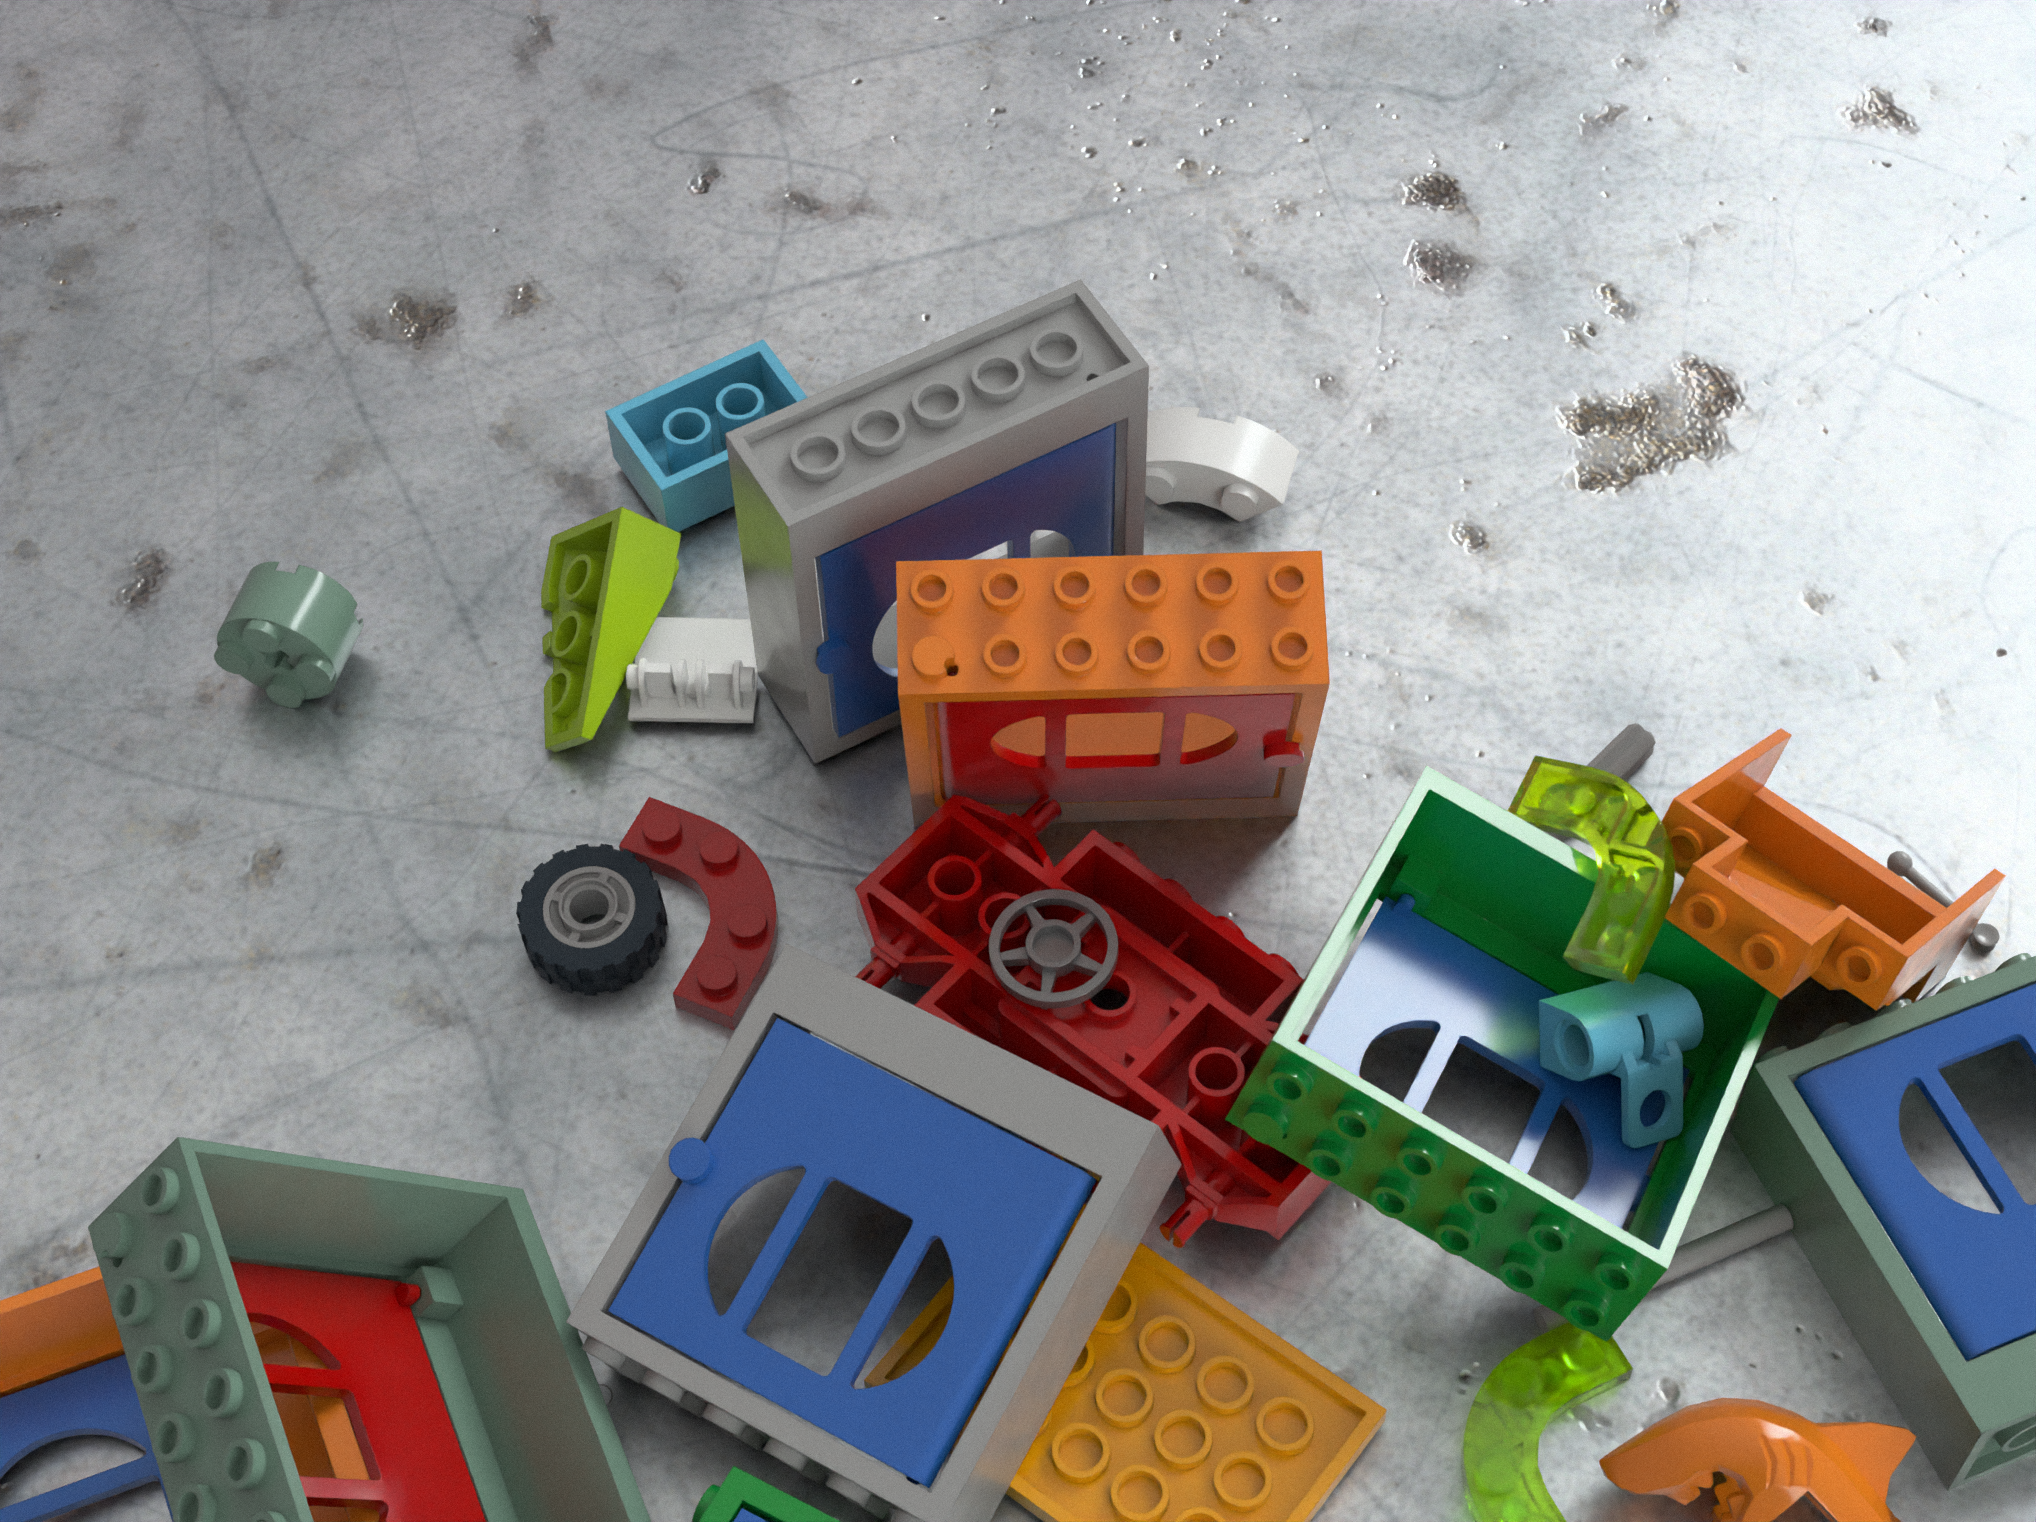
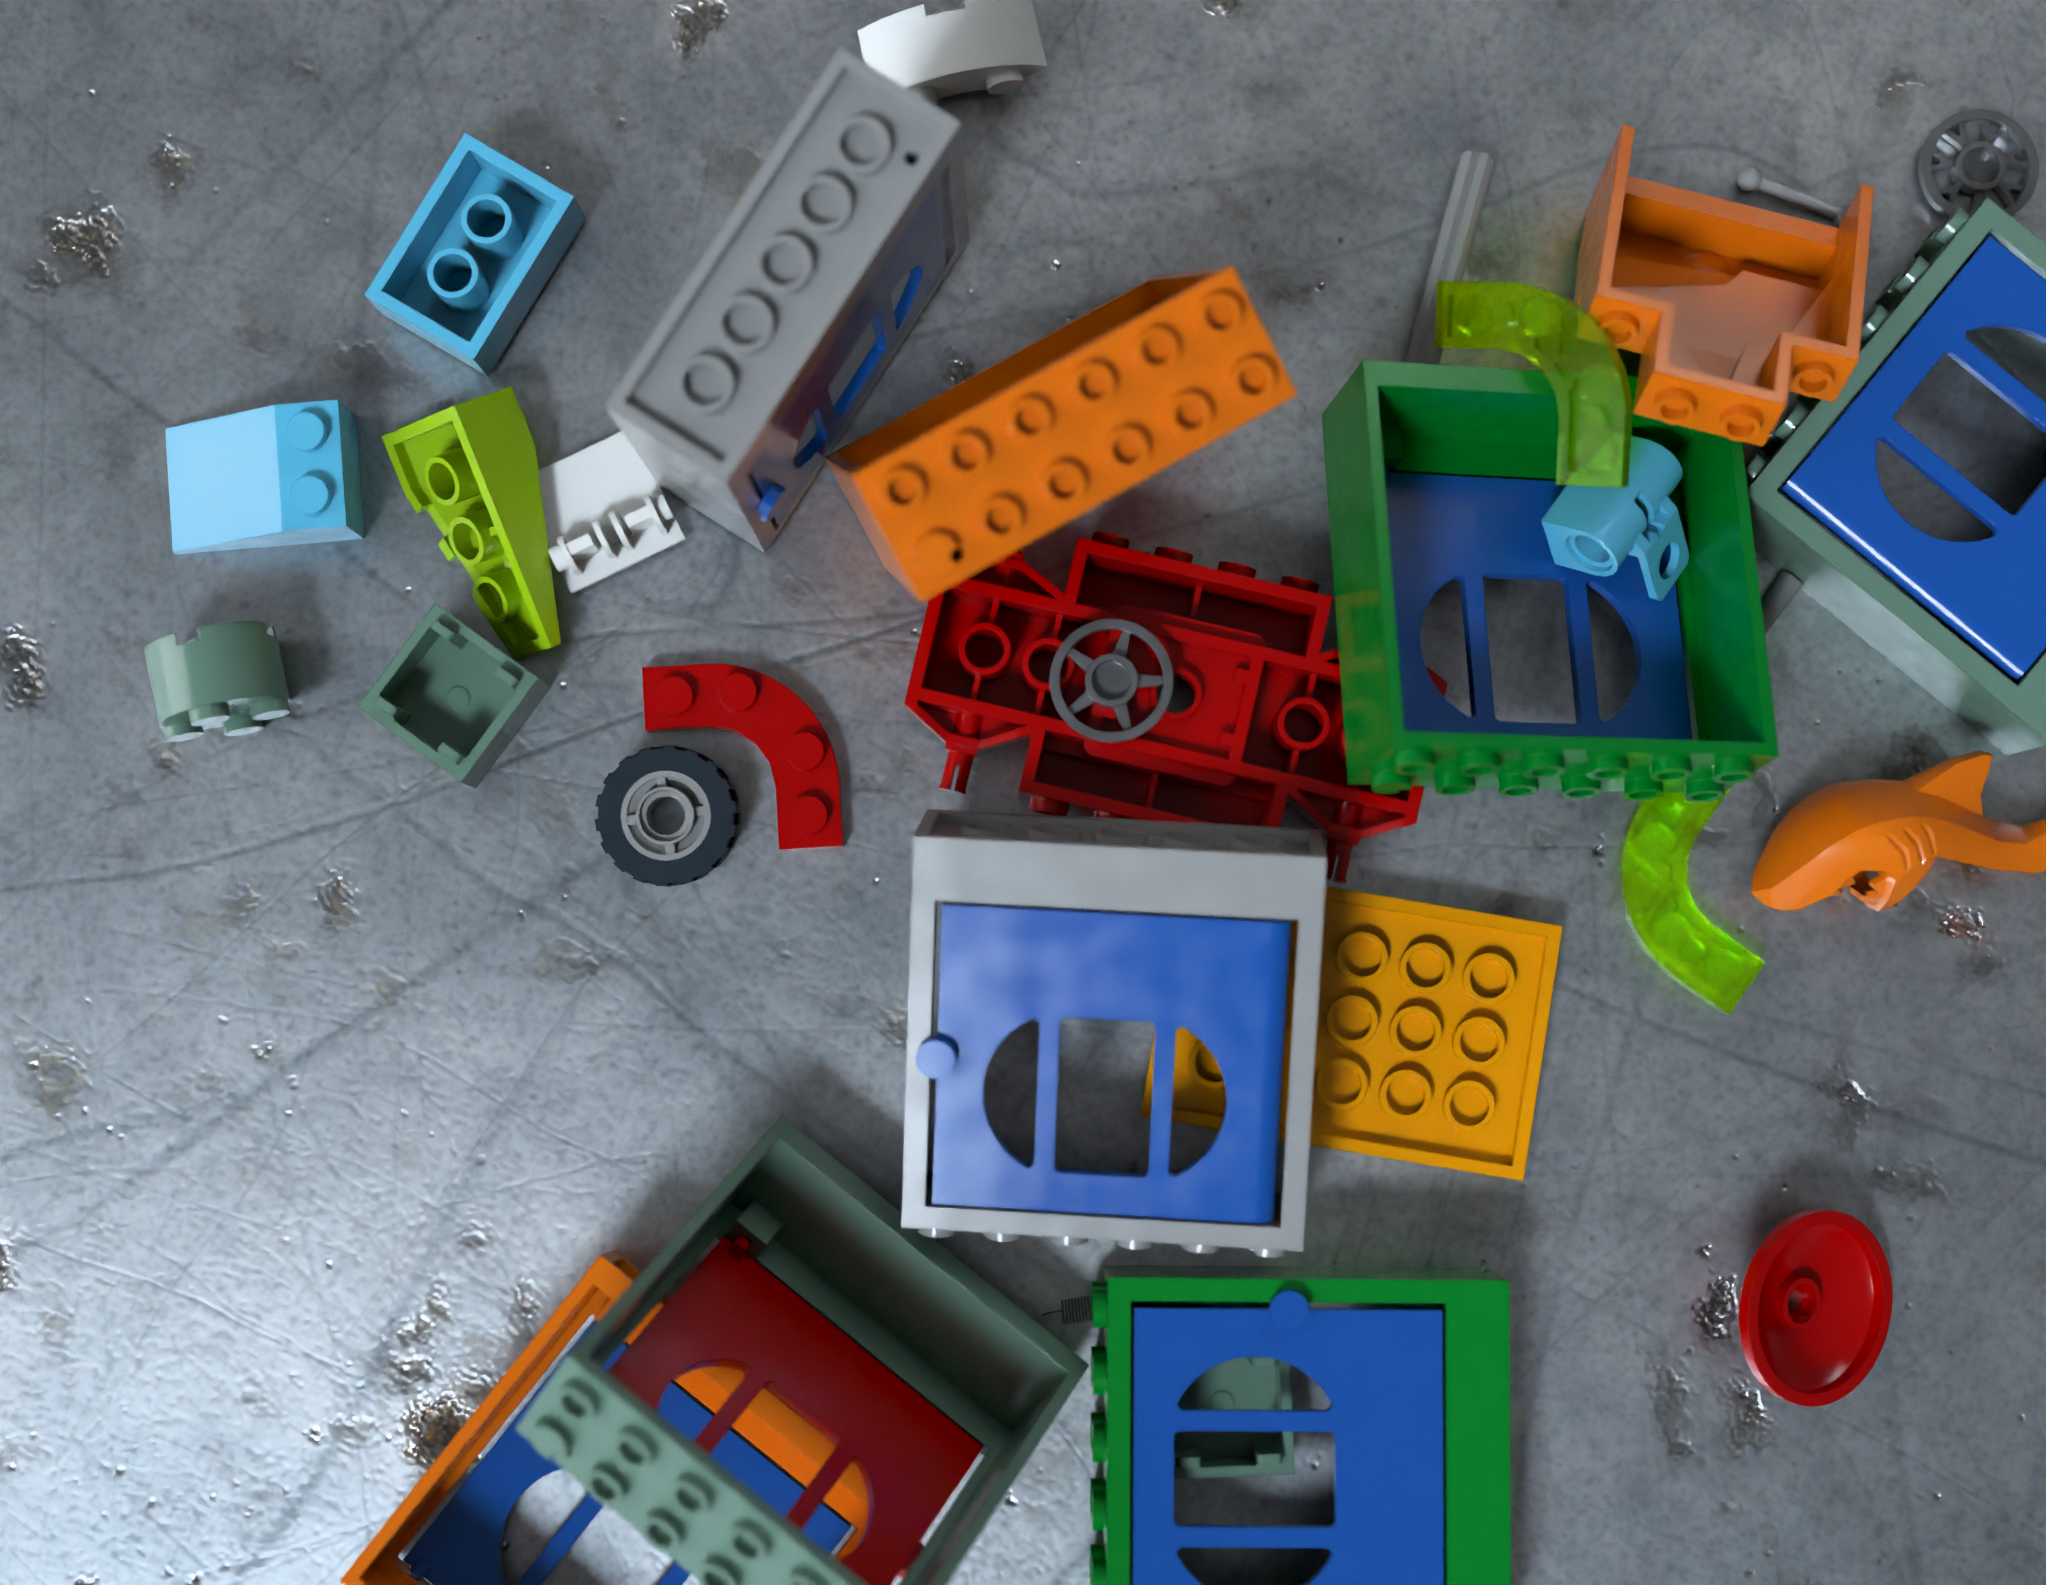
camera: 30 degrees left, 30 degrees up
none -> medium azure slope [165,400,364,554]
none -> sand green container [357,603,551,788]

